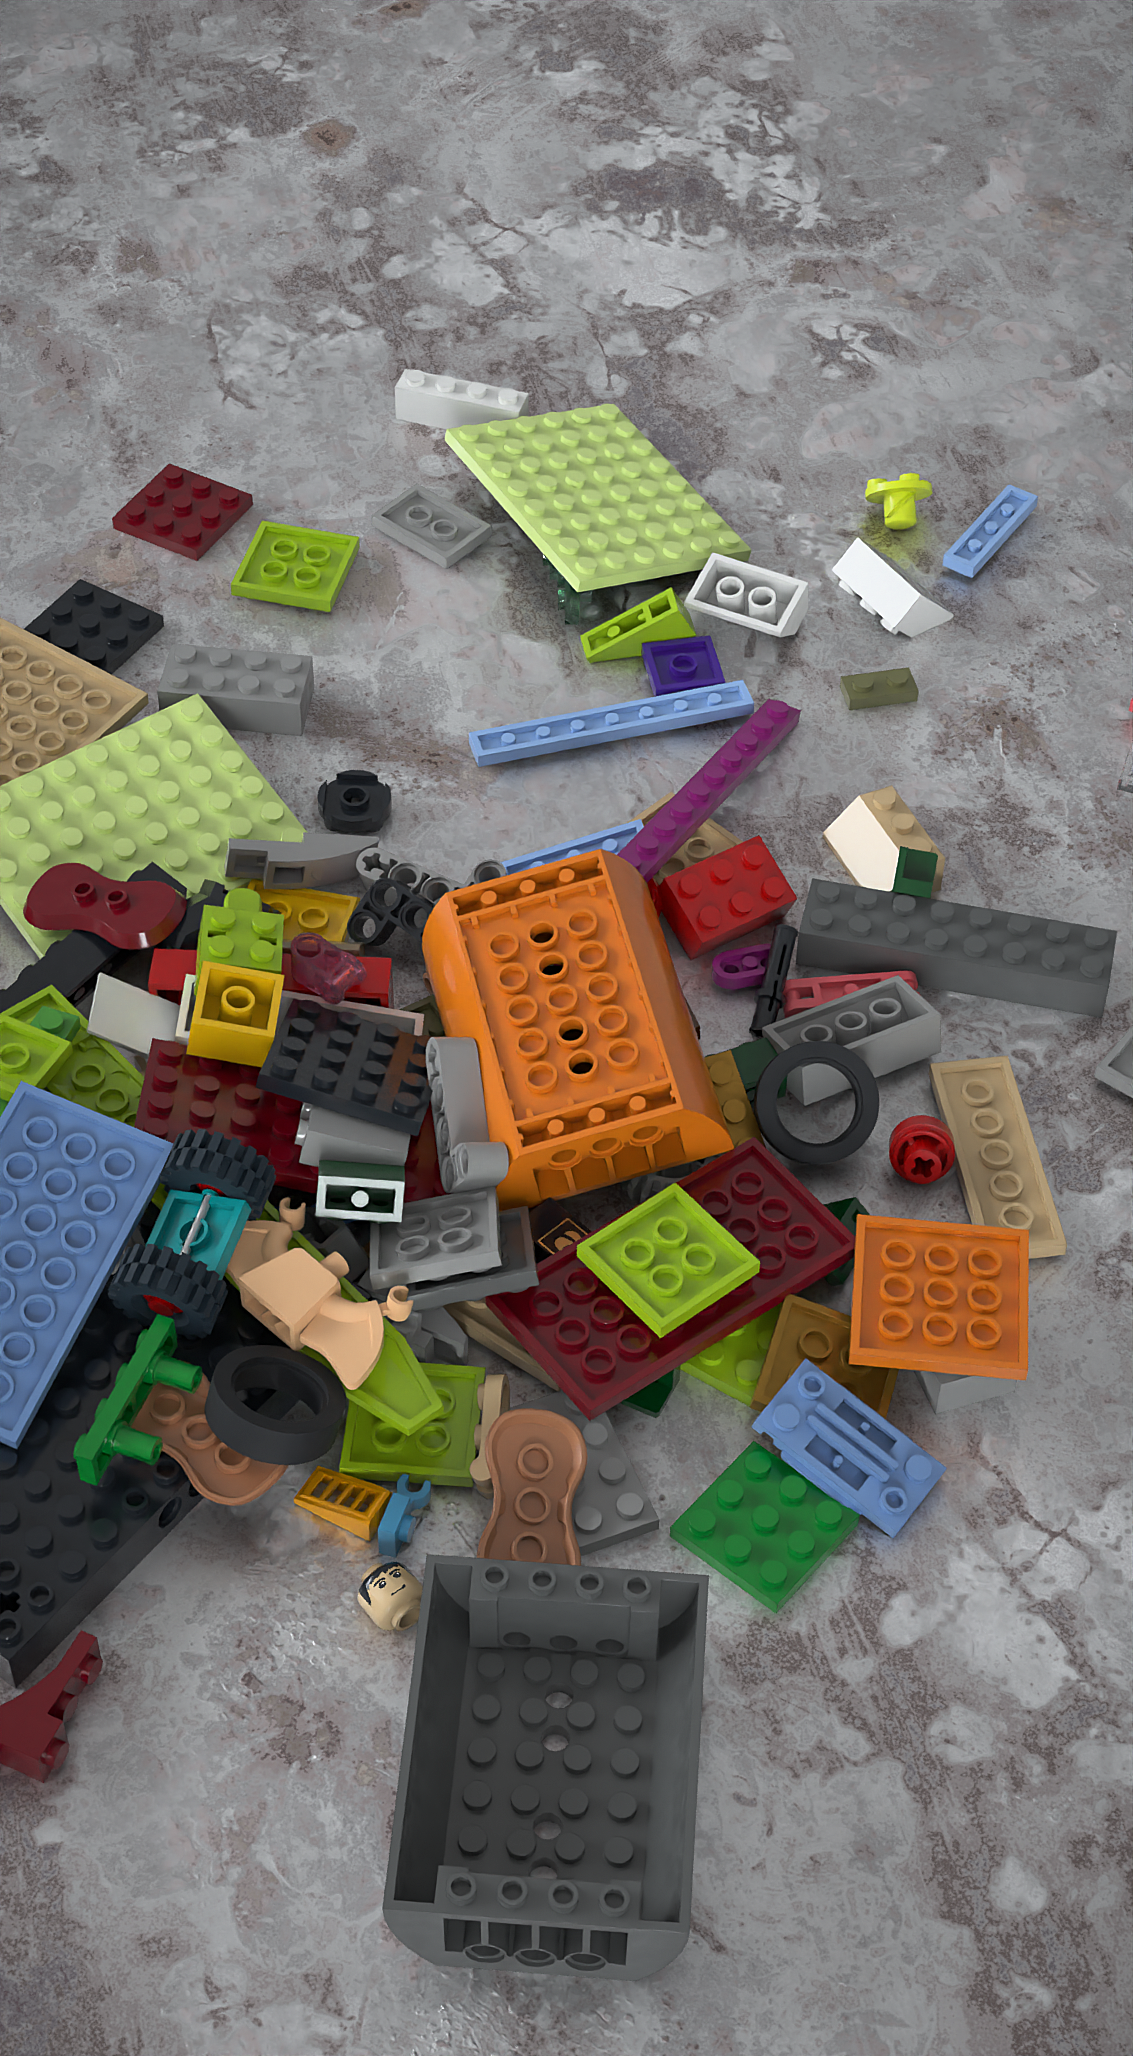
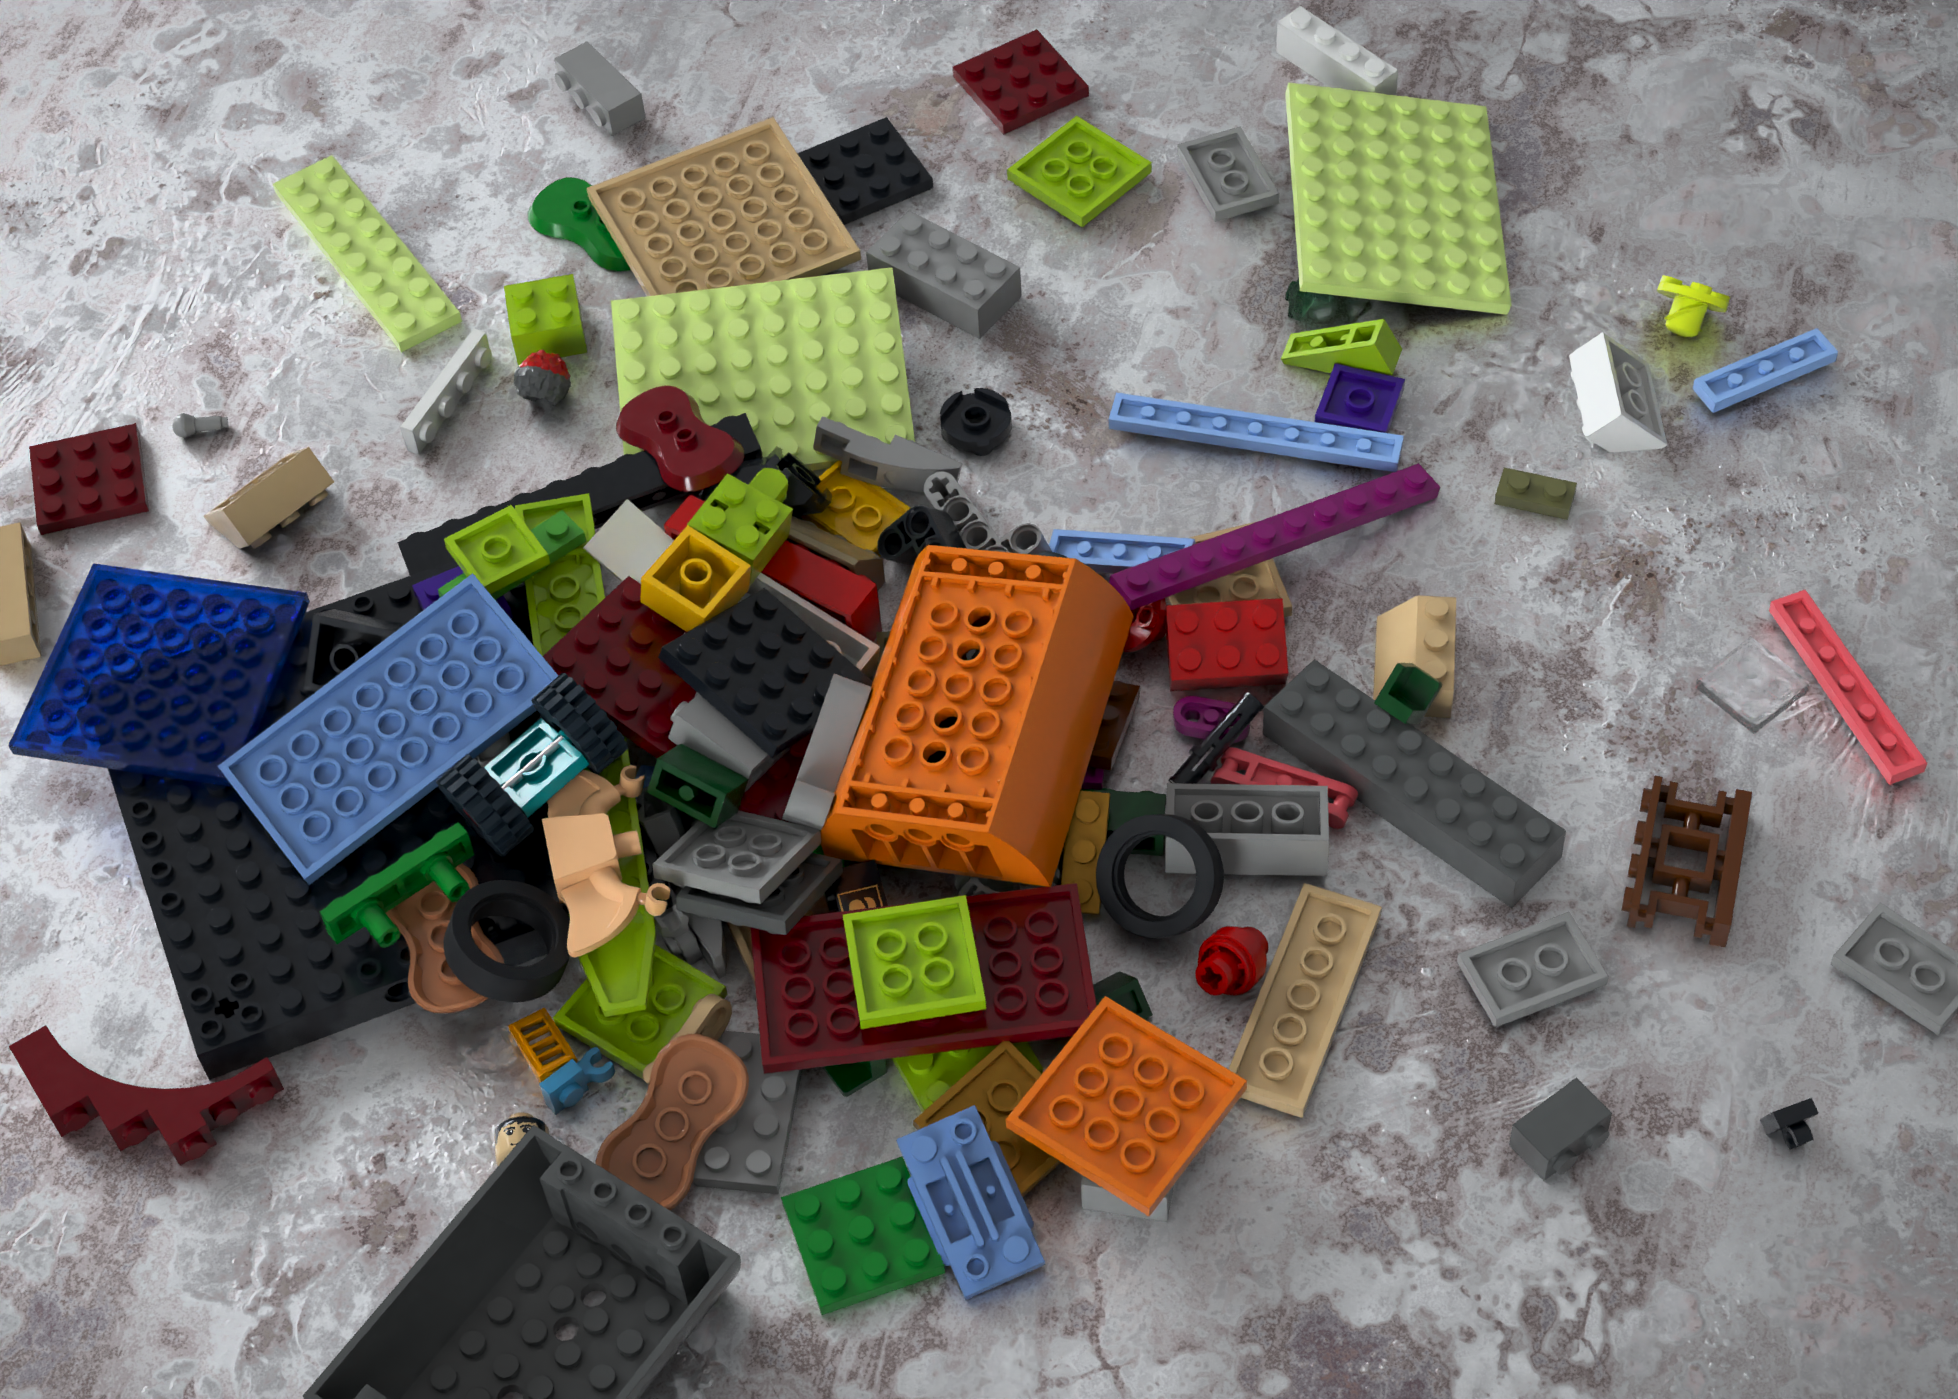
camera: 35 degrees right, 5 degrees up
clear pink piece [290,932,367,1005] -> none
white slope [684,552,808,638] -> none

